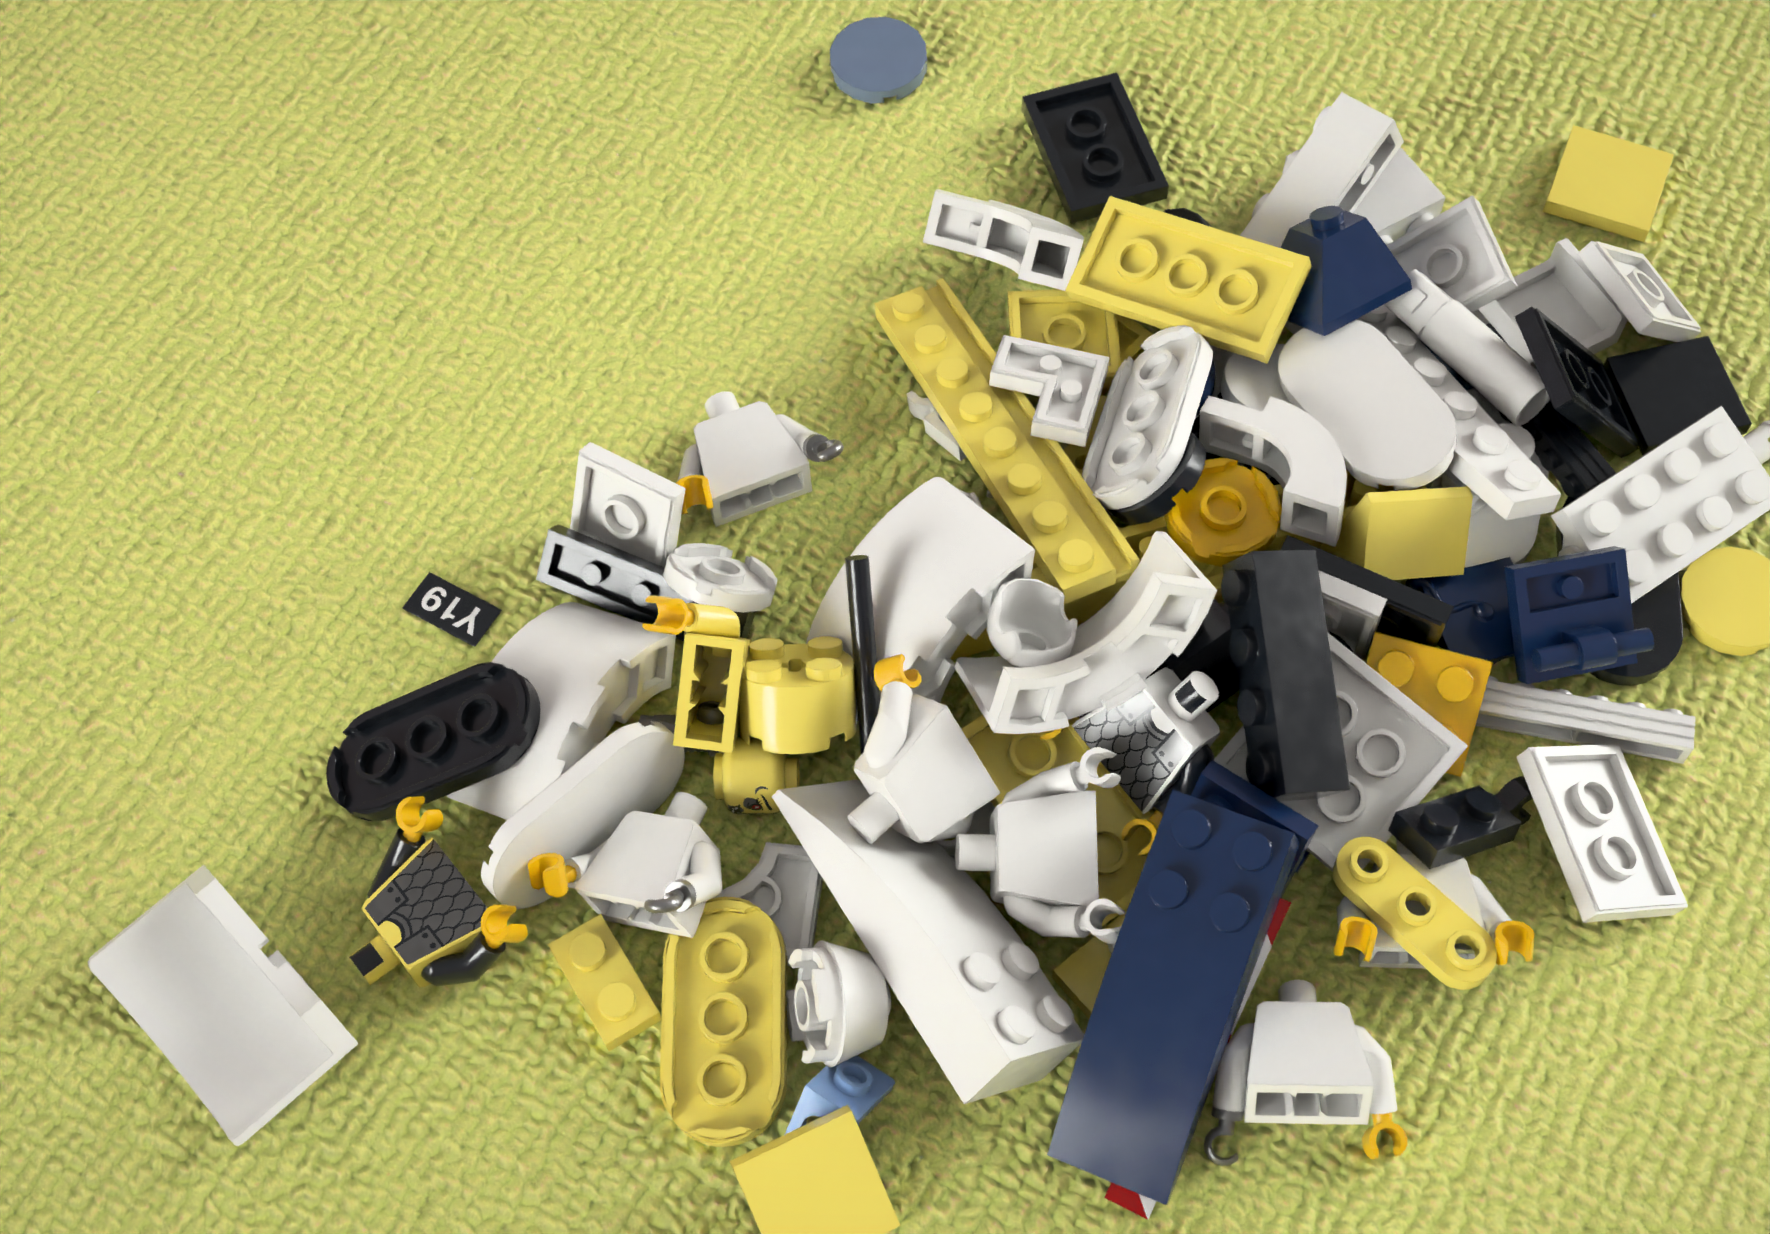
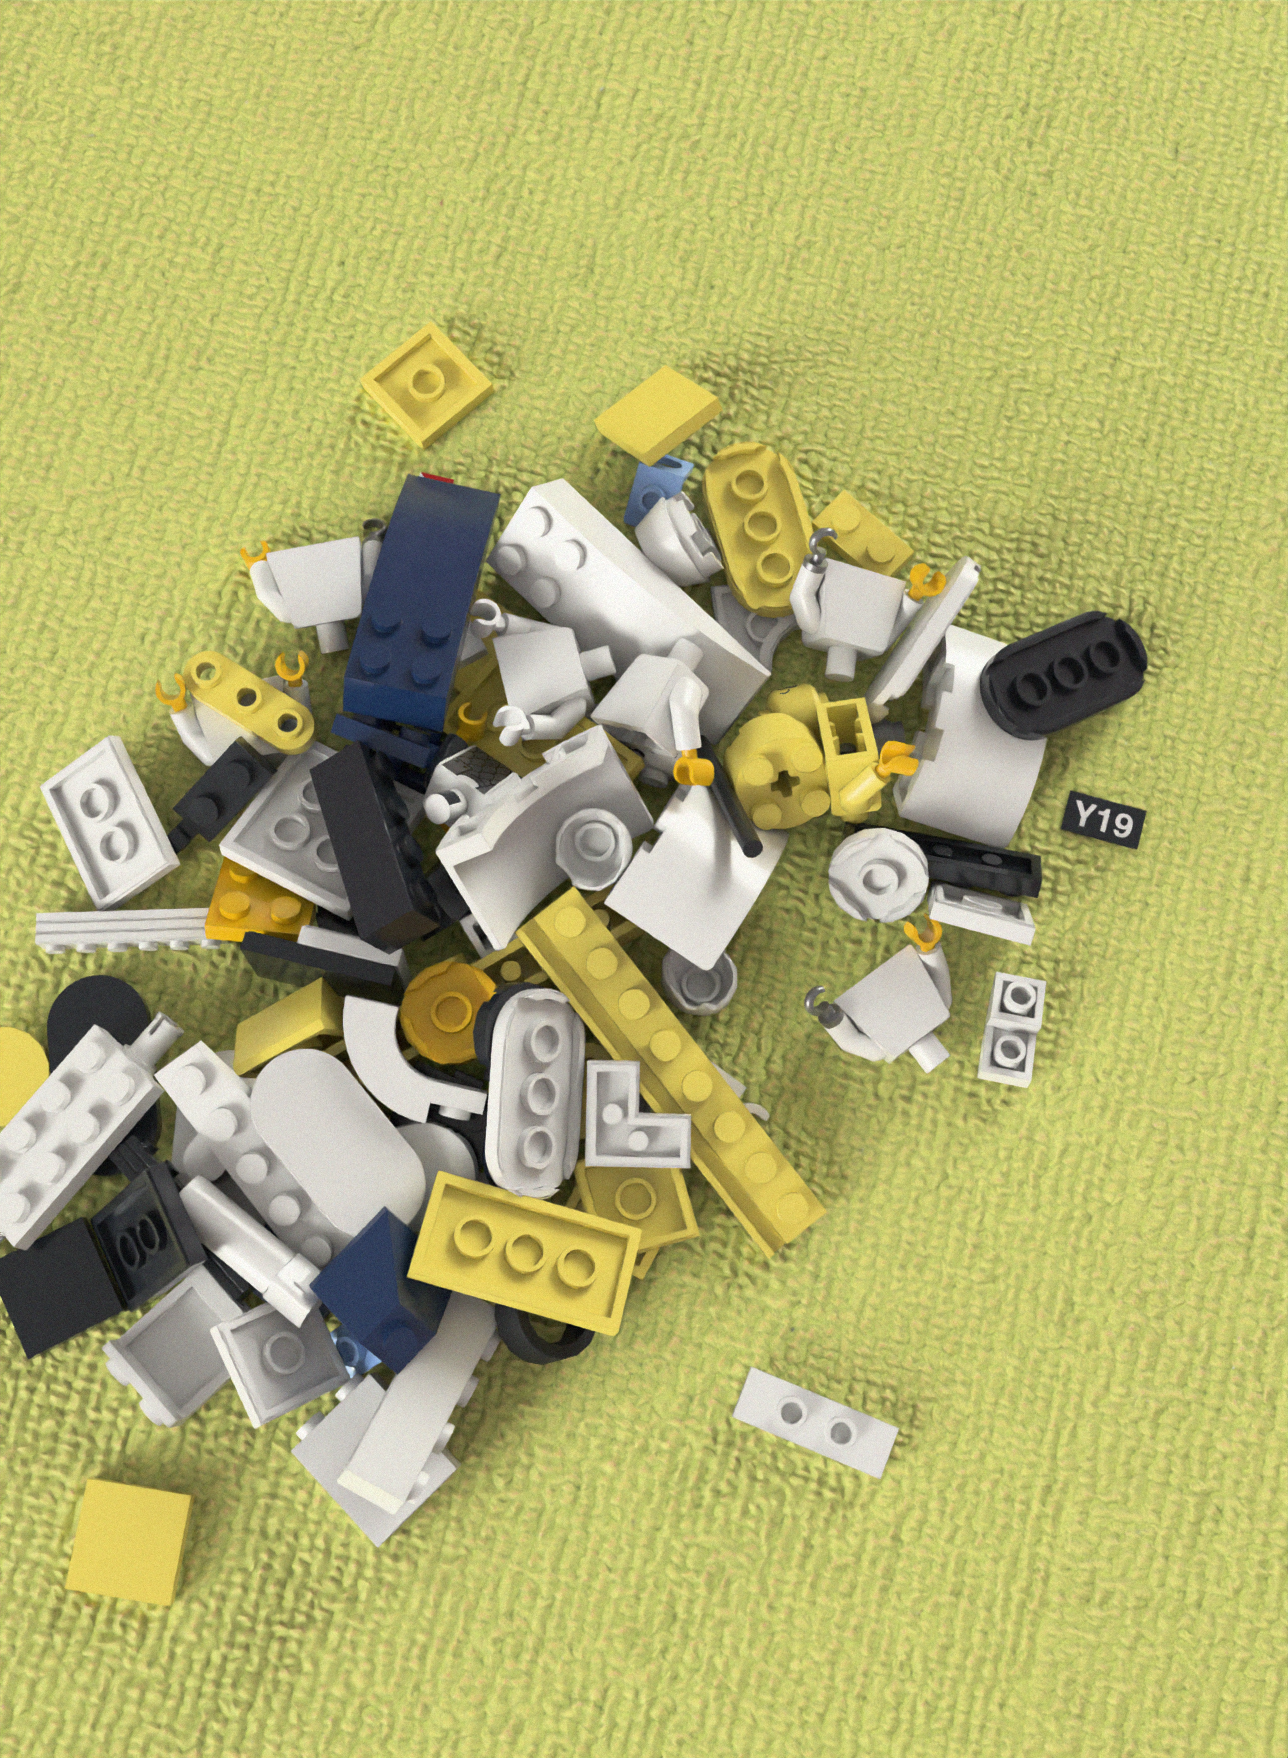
camera: 165 degrees right, 15 degrees up
white panel [88,865,359,1146] -> none
torso [349,796,528,987] -> none
sand blue tile [830,17,927,103] -> none
white arch [923,189,1084,291] -> none
black plate [1022,72,1169,224] -> none
dark blue hat [1405,557,1514,665] -> none
dark blue plate [1504,546,1654,684] -> none
white tile [1577,241,1701,342] -> none
none -> white plate [732,1367,899,1479]
none -> white slope [977,972,1046,1088]

